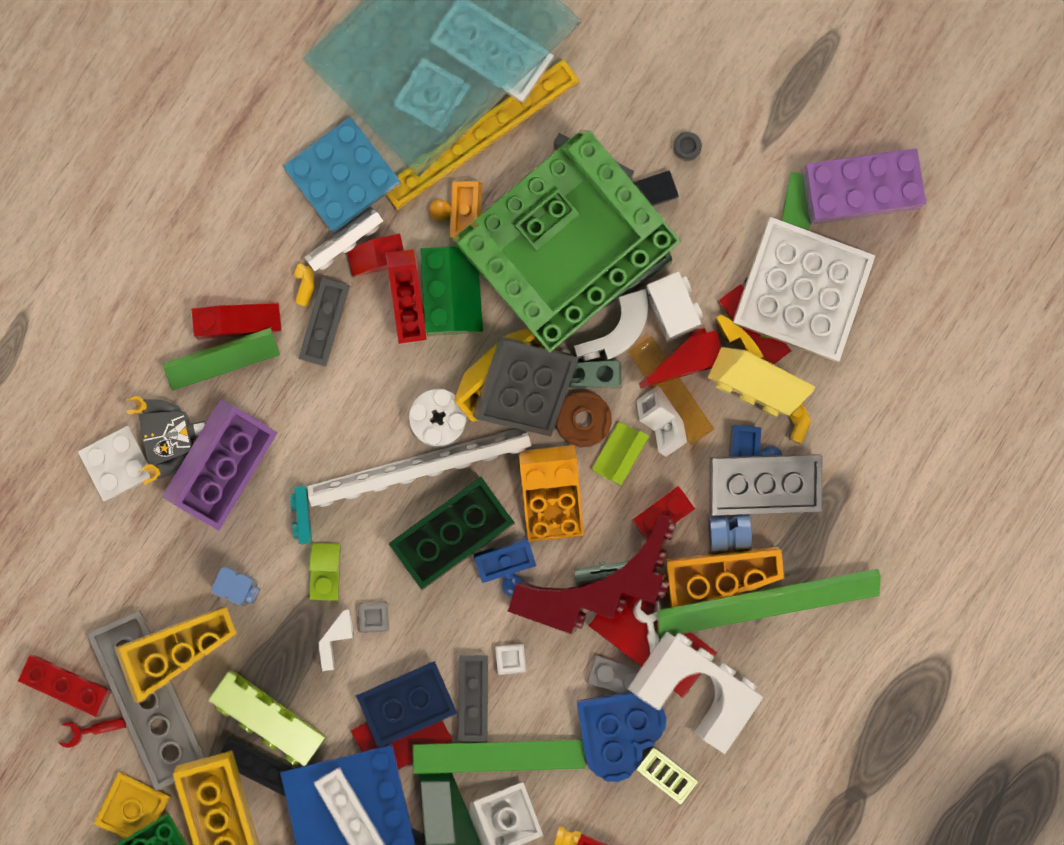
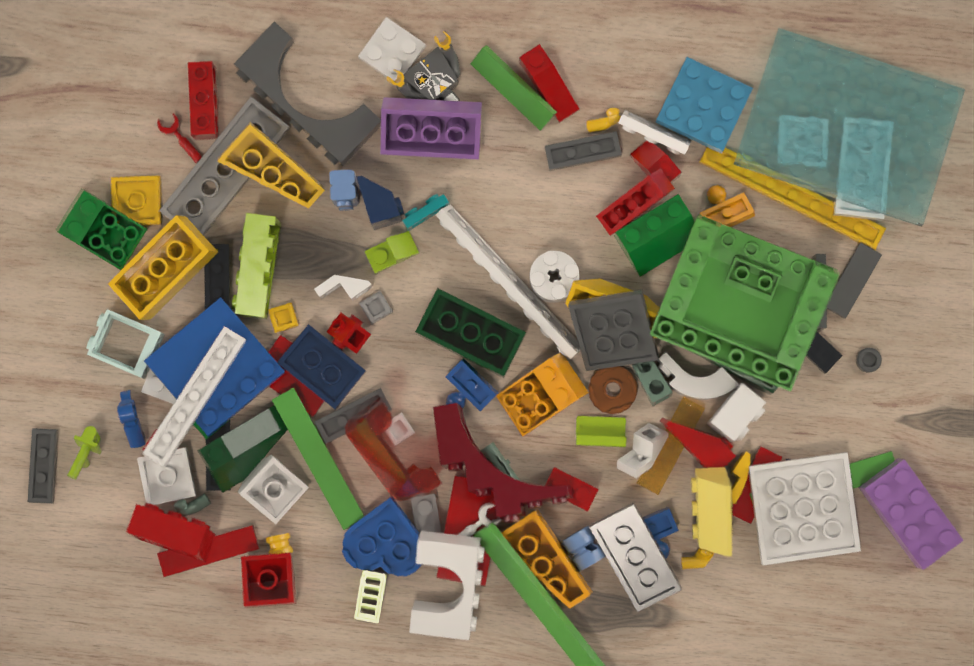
camera: 70 degrees right, 0 degrees up
none -> dark grey arch [234,21,381,166]
none -> yellow tile [268,302,299,333]
none -> red brick [326,312,371,354]
none -> clear red windscreen [345,397,442,501]
none -> dark blue slope [357,176,404,230]
none -> dark grey tile [827,243,882,319]

